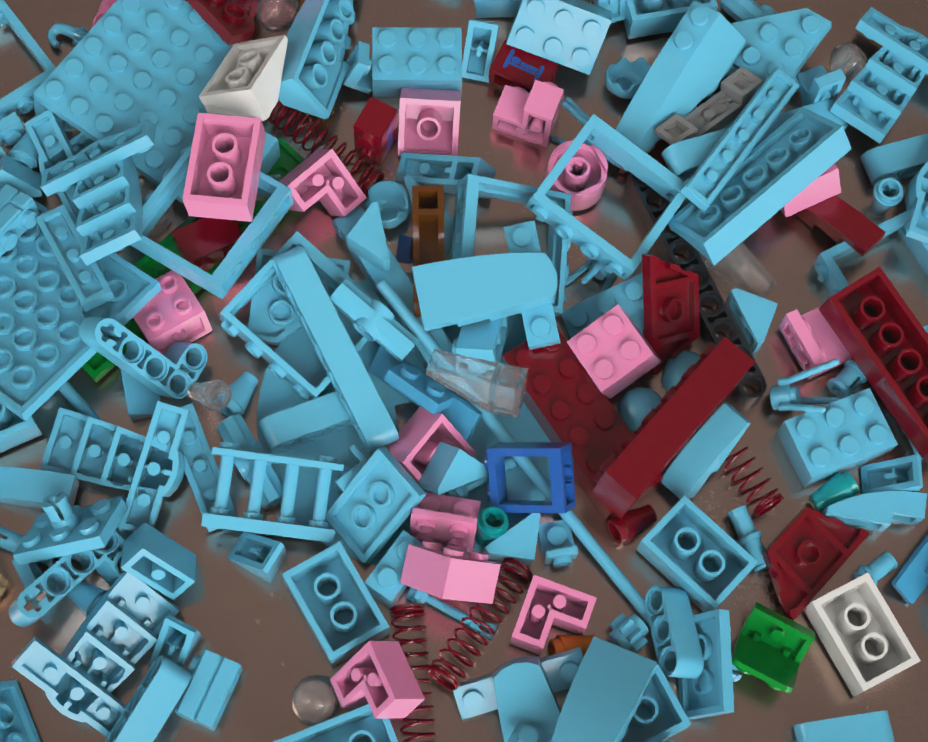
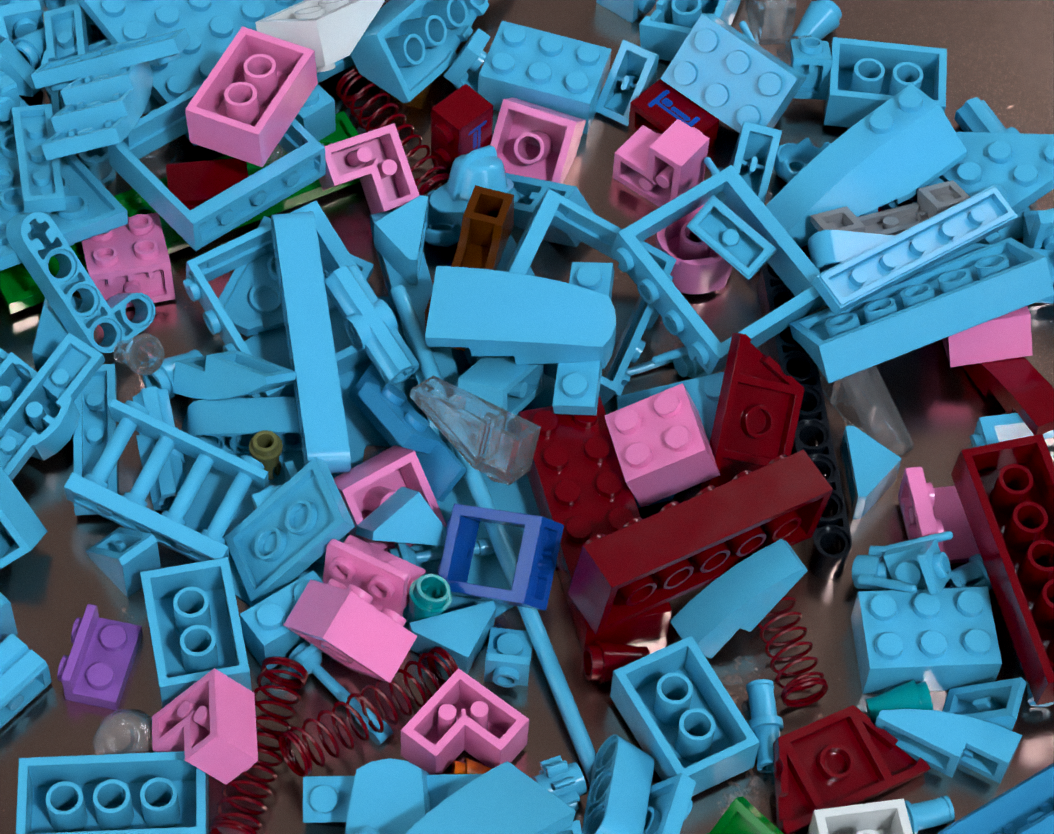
camera: 20 degrees right, 15 degrees down
none -> medium lavender bracket [57,604,143,711]
none -> medium azure slope [173,350,296,400]
none -> olive pin [249,430,283,480]
none -> medium azure piece [429,145,514,214]
none -> medium azure slope [686,195,777,280]
none -> medium azure slope [729,121,782,203]
none -> medium azure bracket [883,539,951,595]

